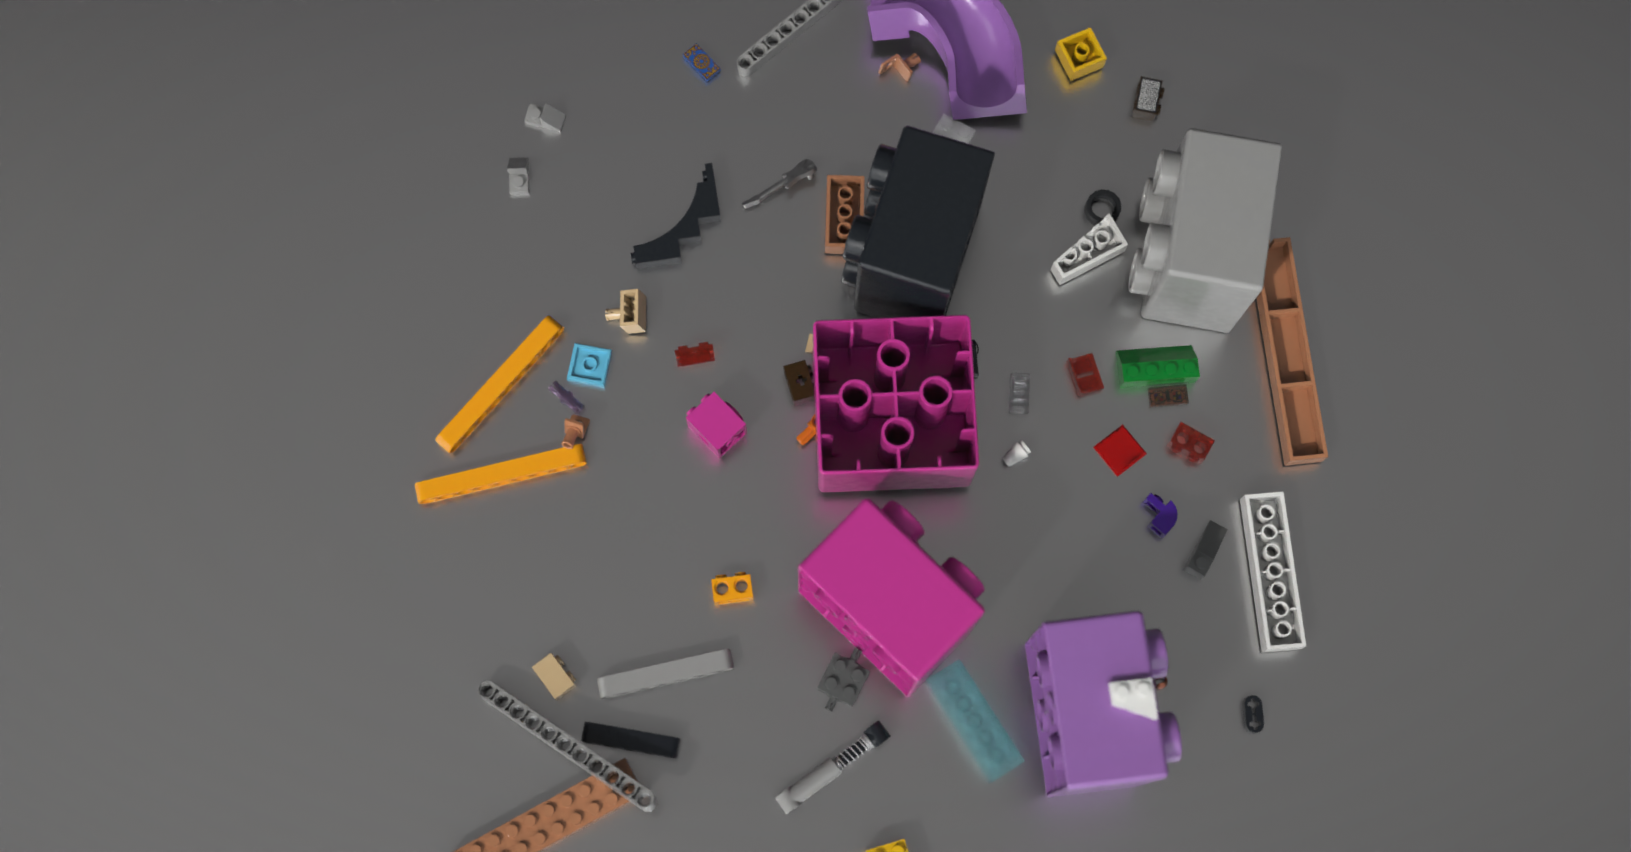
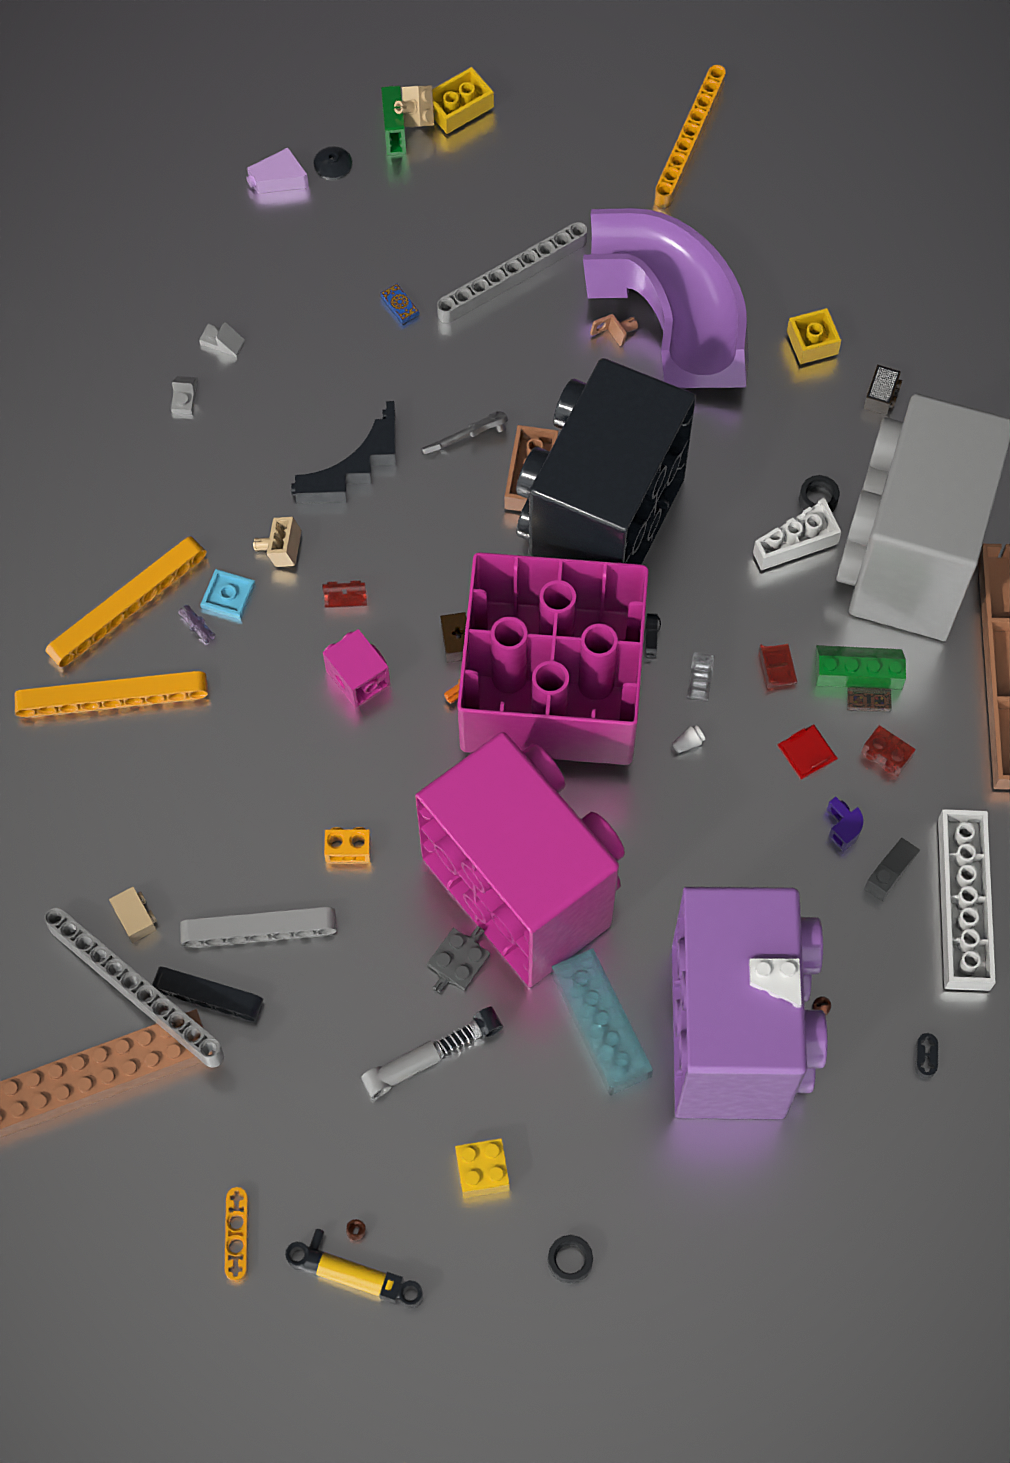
camera: 10 degrees right, 10 degrees down
nougat bracket [561,414,590,449] -> none

